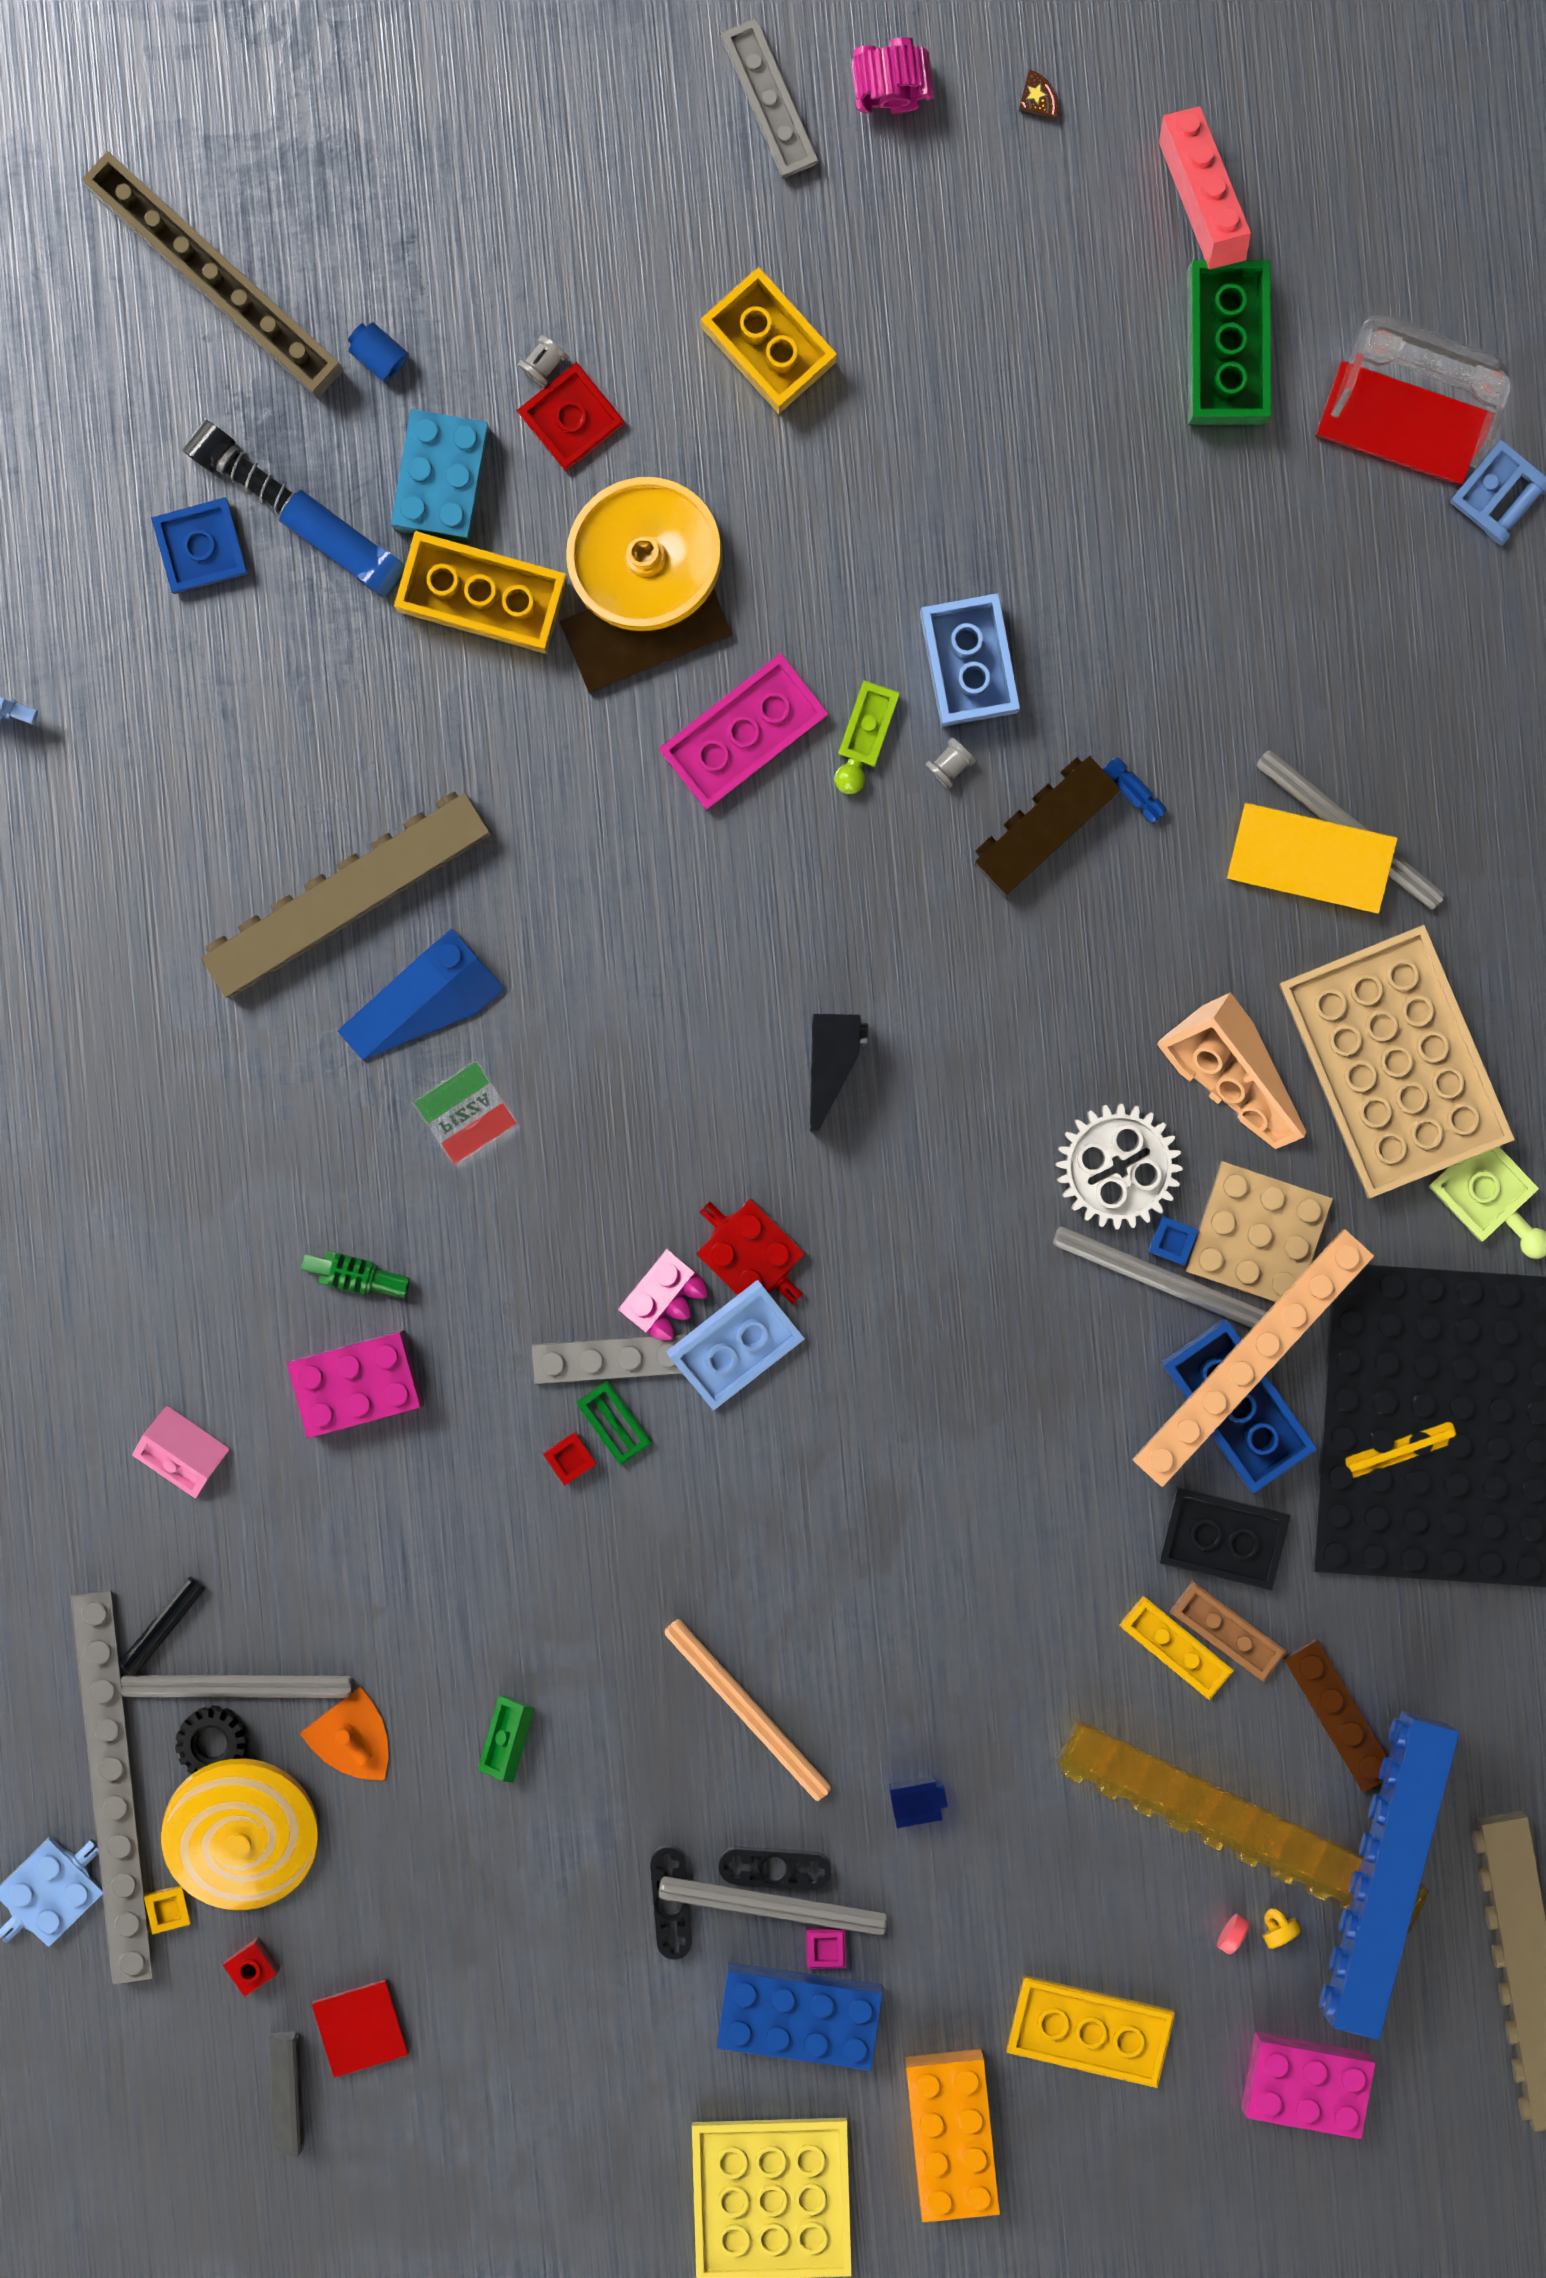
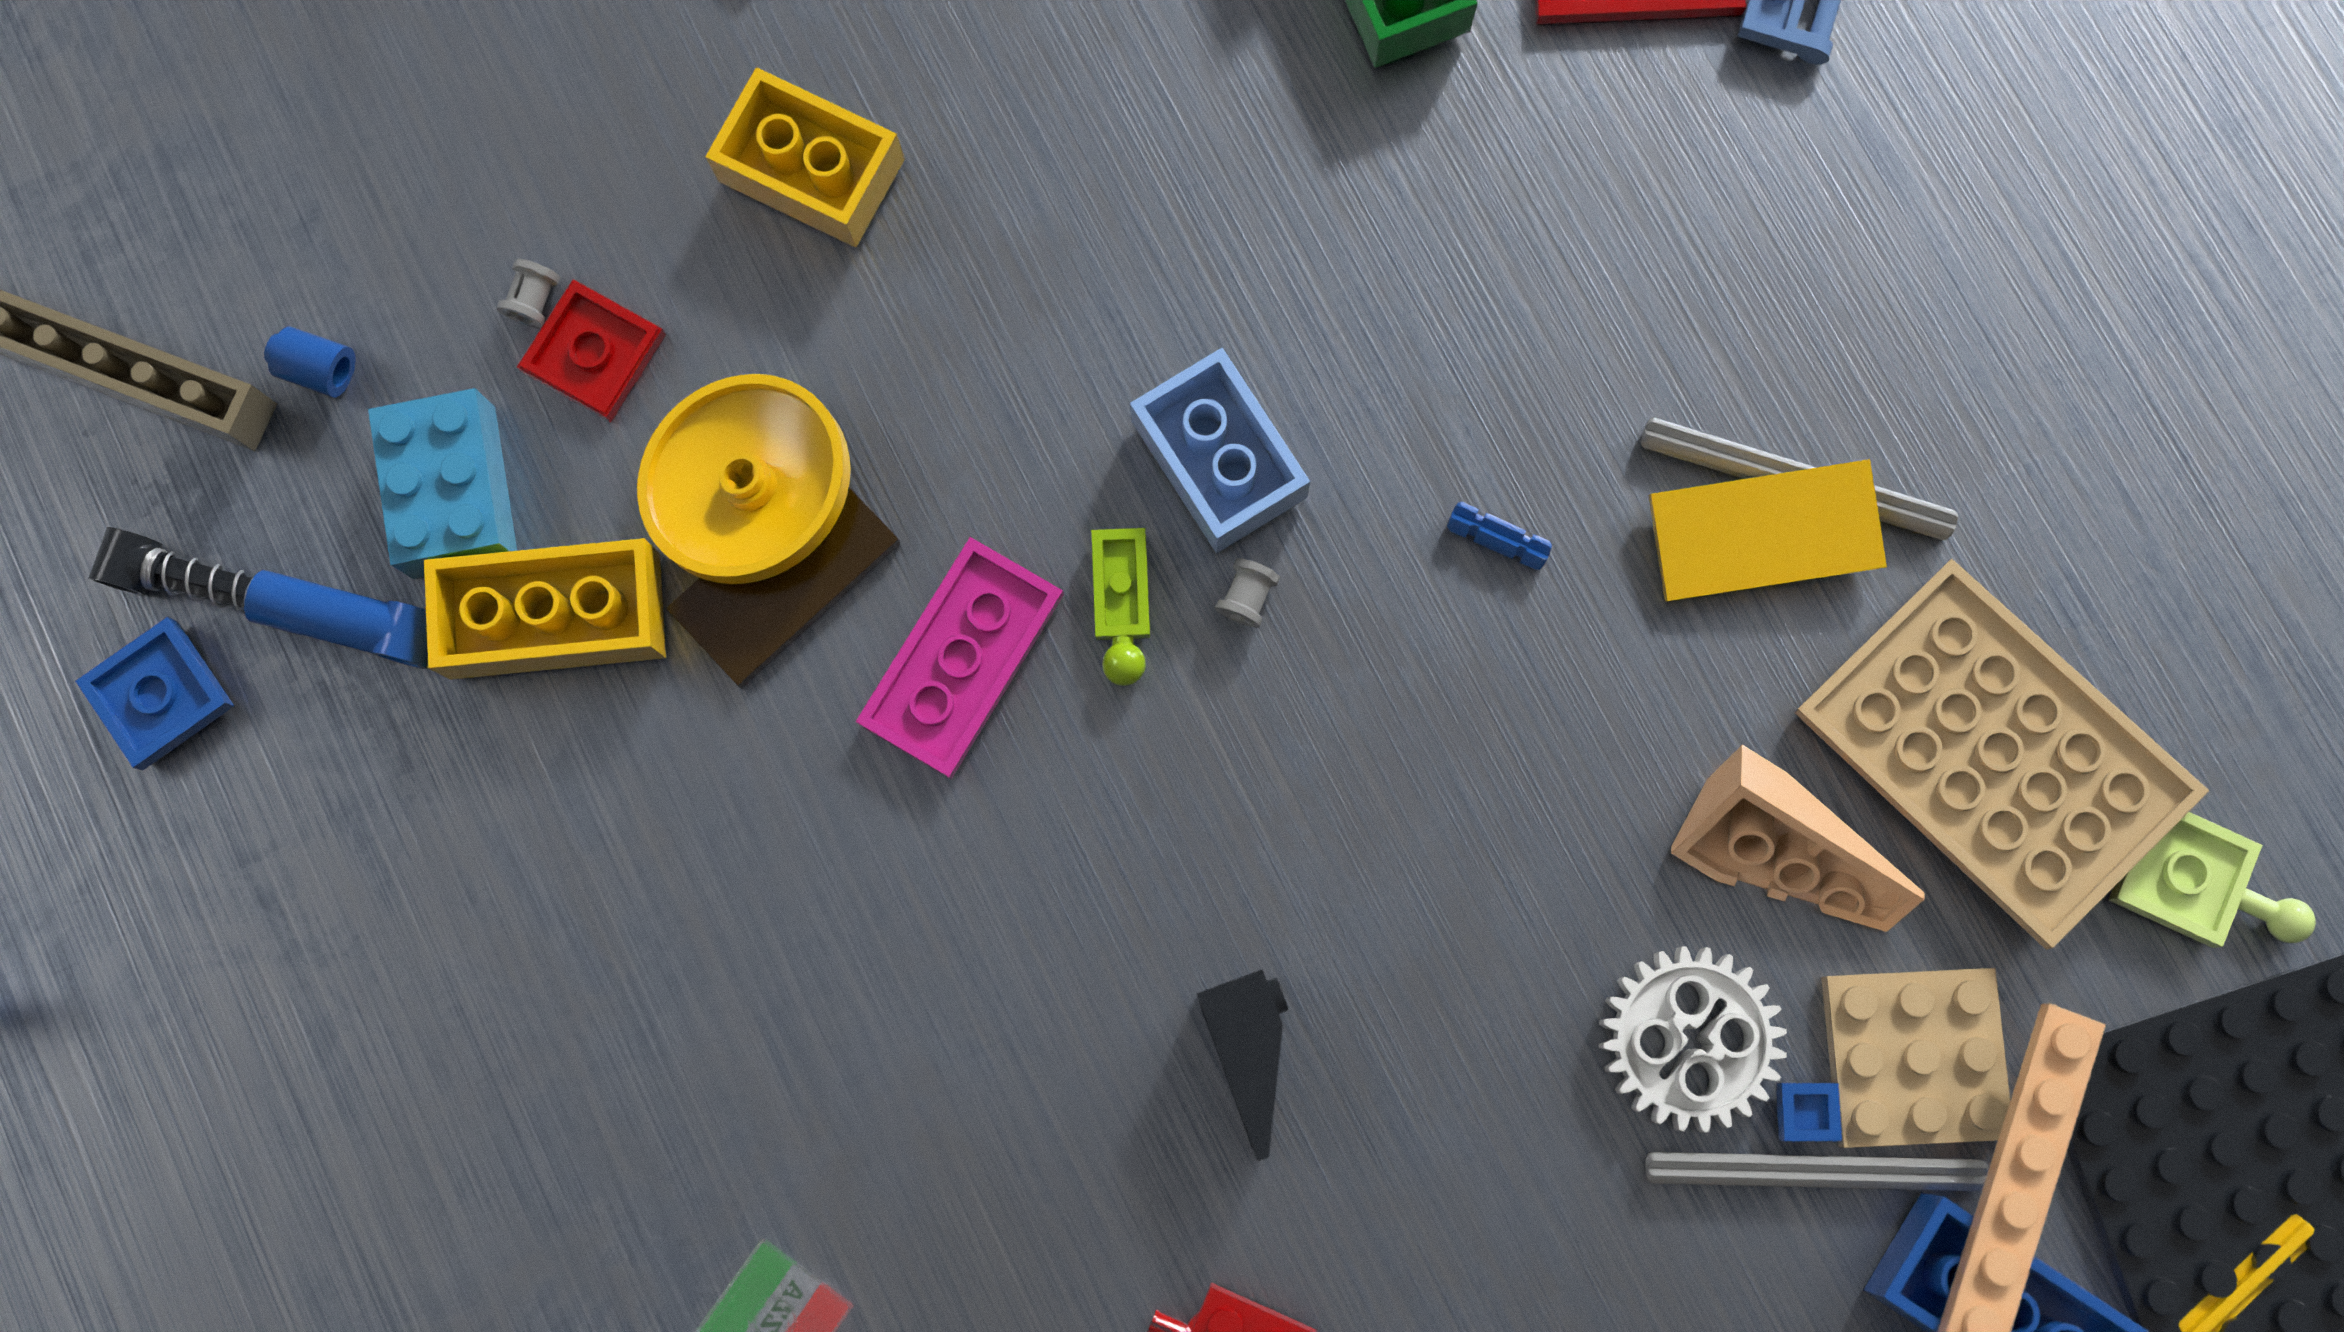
camera: 15 degrees left, 10 degrees down
dark tan brick [200,792,492,999] -> none
blue wedge [338,928,505,1060] -> none
dark brown brick [973,756,1121,898] -> none

